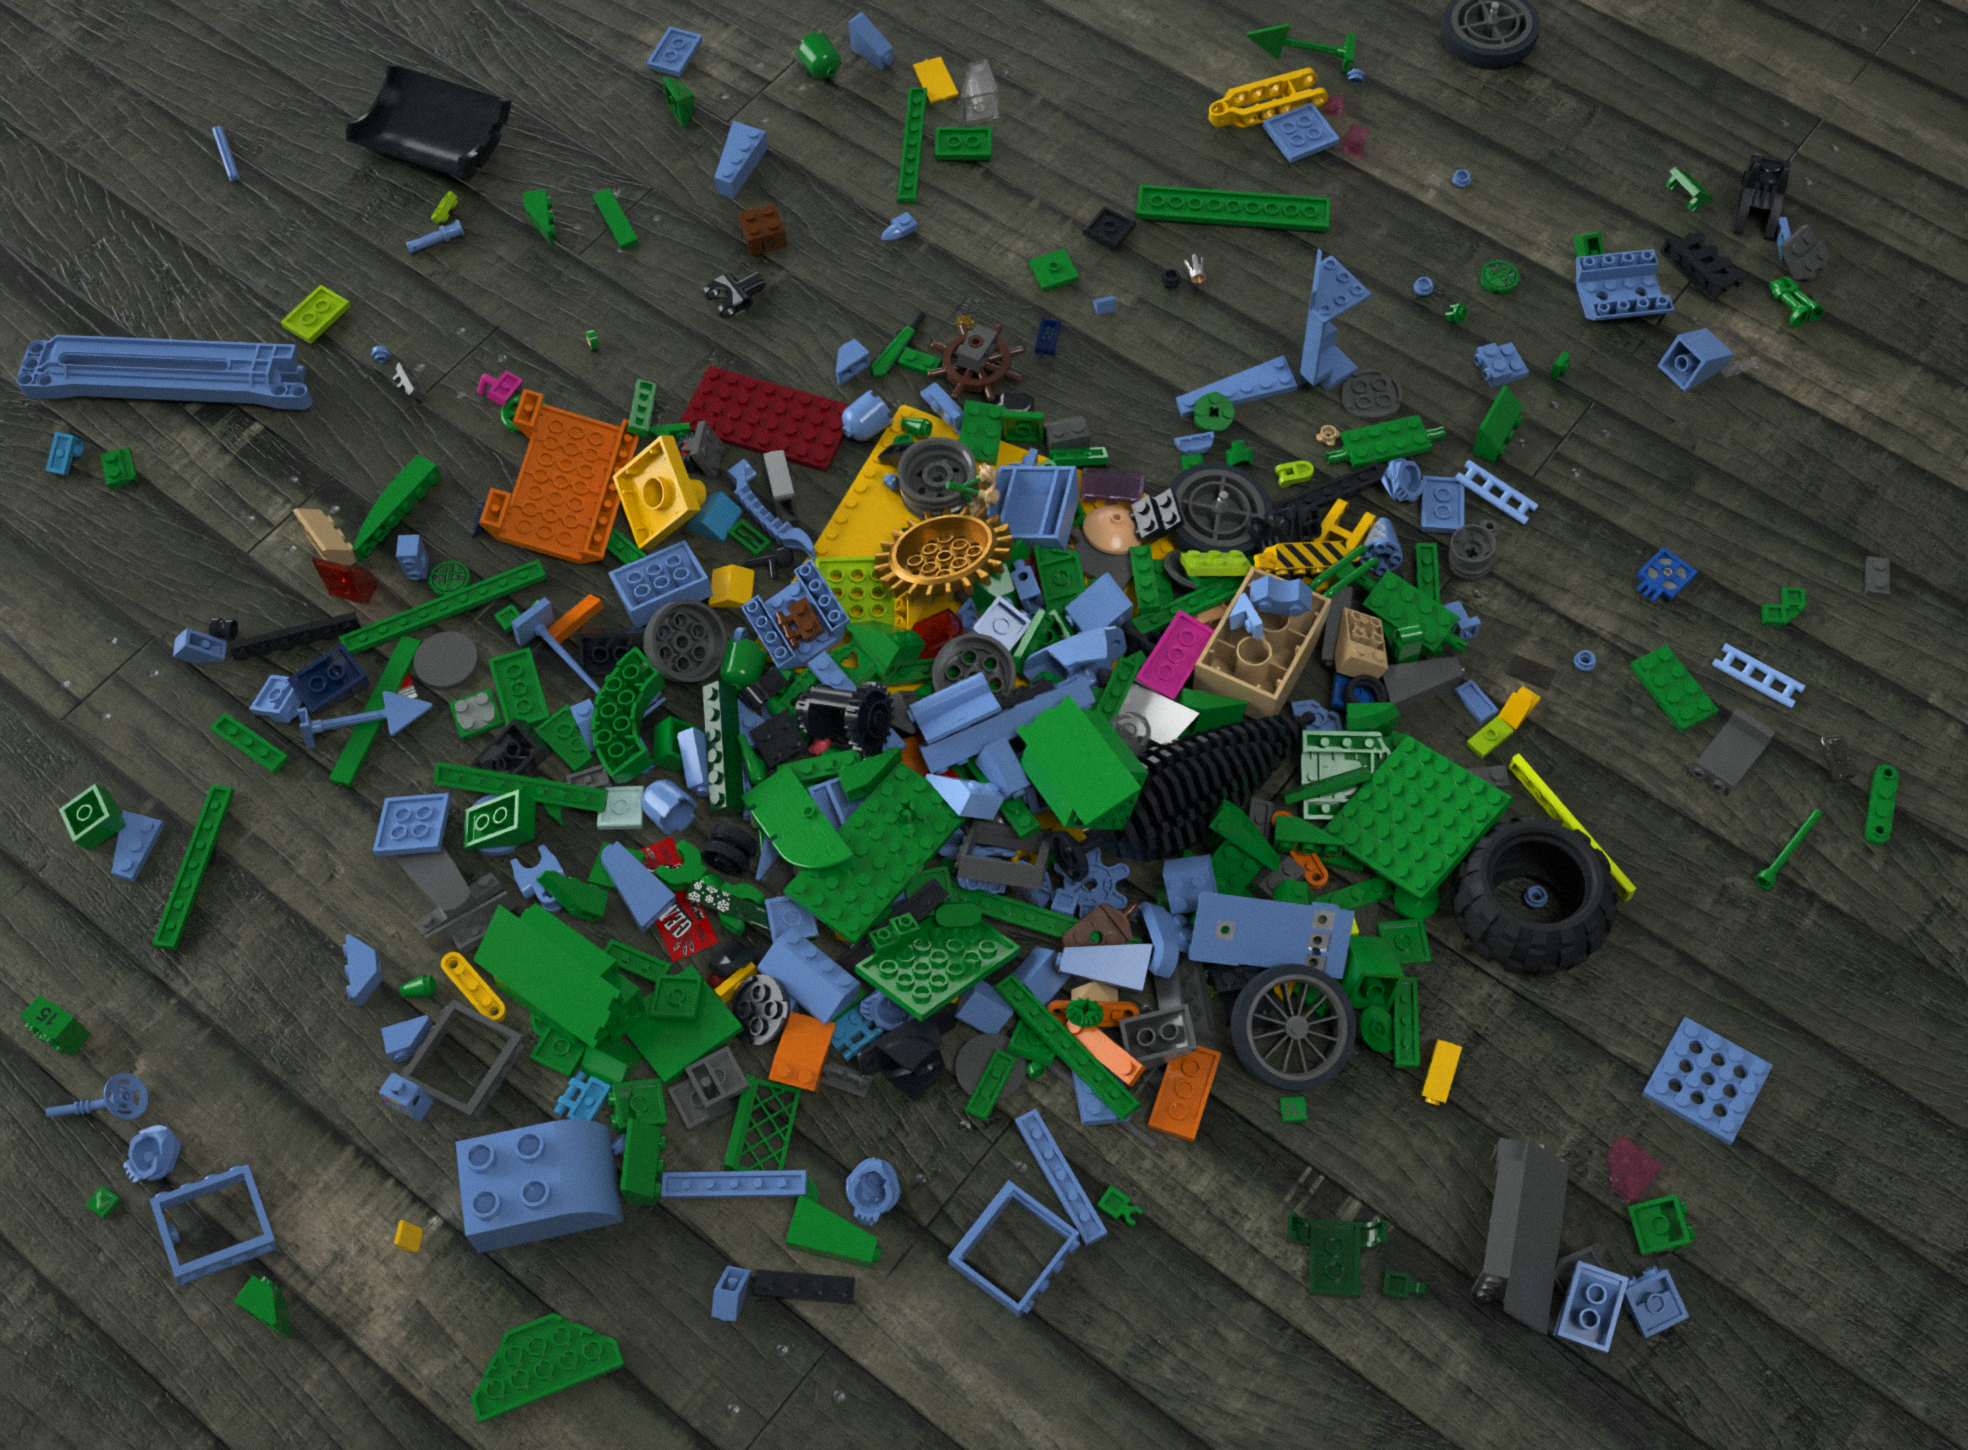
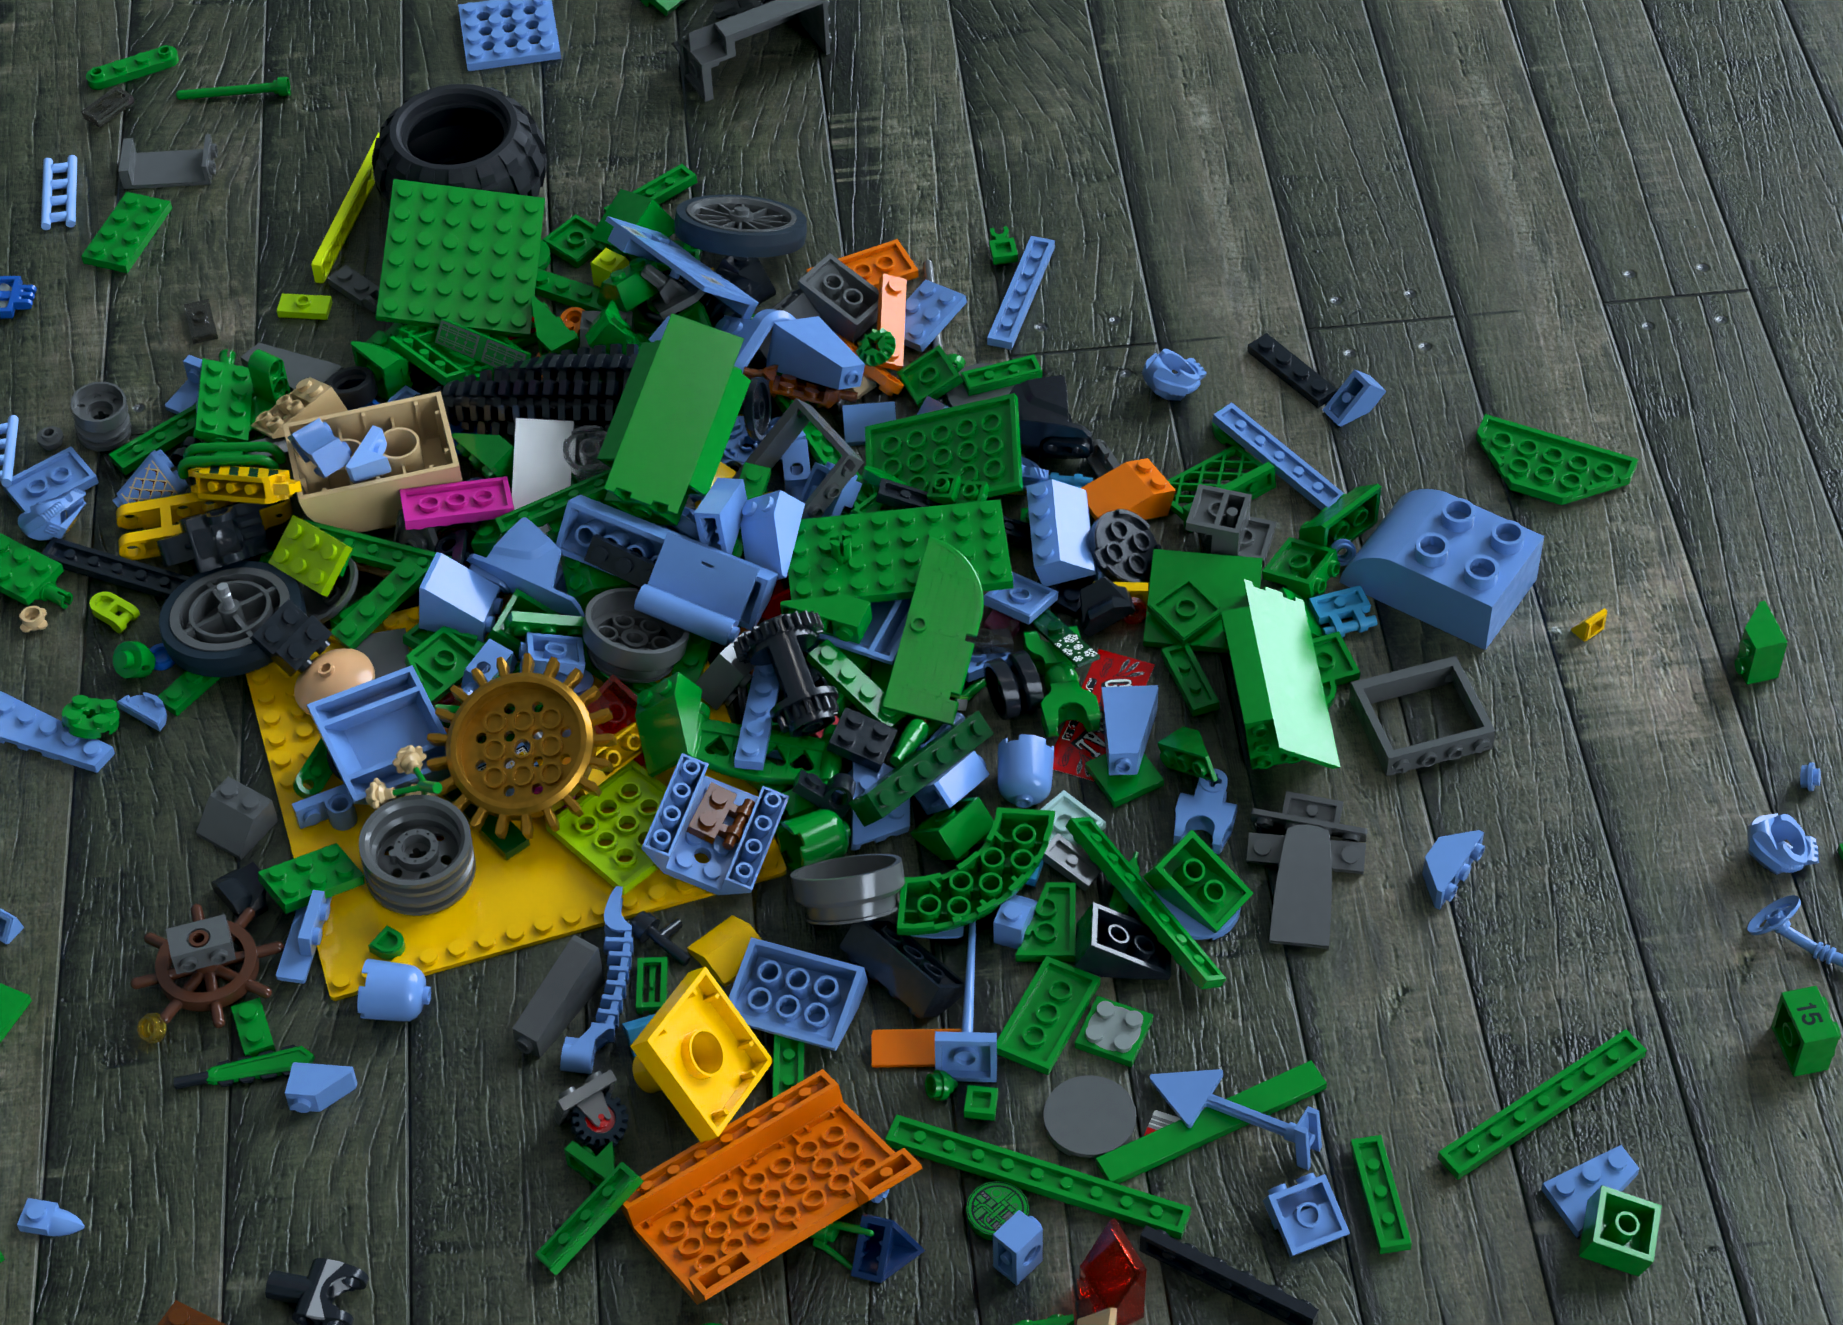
camera: 135 degrees left, 10 degrees down
medium blue window [149,1164,277,1287] -> none
dark blue slope [287,643,371,713] -> none
medium blue plate [373,793,452,857] -> none
medium blue torso [379,1073,434,1122] -> none
medium blue slope [381,1015,433,1062] -> none
green cone [400,974,437,998] -> none
yellow plate [441,952,507,1023] -> none
dark red plate [678,365,850,473] -> none
medium blue tile [733,627,748,642] -> none
green slope [786,1195,882,1269] -> none
black slope [878,442,915,469] -> none
medium blue plate [882,473,900,492] -> none
green cone [901,417,933,438] -> none
medium blue window [948,1180,1080,1318] -> none
green tile [994,974,1141,1121] -> none
green tile [1003,410,1044,443] -> none
clear blue tile [1035,318,1061,355] -> none
green plate [1049,447,1108,467] -> none
clear purple slope [1080,467,1146,506] -> none
green tile [1280,1097,1307,1124] -> none
dark green piece [1287,1212,1388,1299] -> none
green dish [1360,1006,1394,1053] -> none
dark green plate [1382,1269,1428,1301] -> none
yellow slope [1422,1039,1462,1105] -> none
medium blue tile [1453,679,1499,725] -> none
yellow slope [1498,686,1541,731] -> none
medium blue plate [1573,650,1596,671] -> none
clear pink plate [1606,1135,1663,1204] -> none

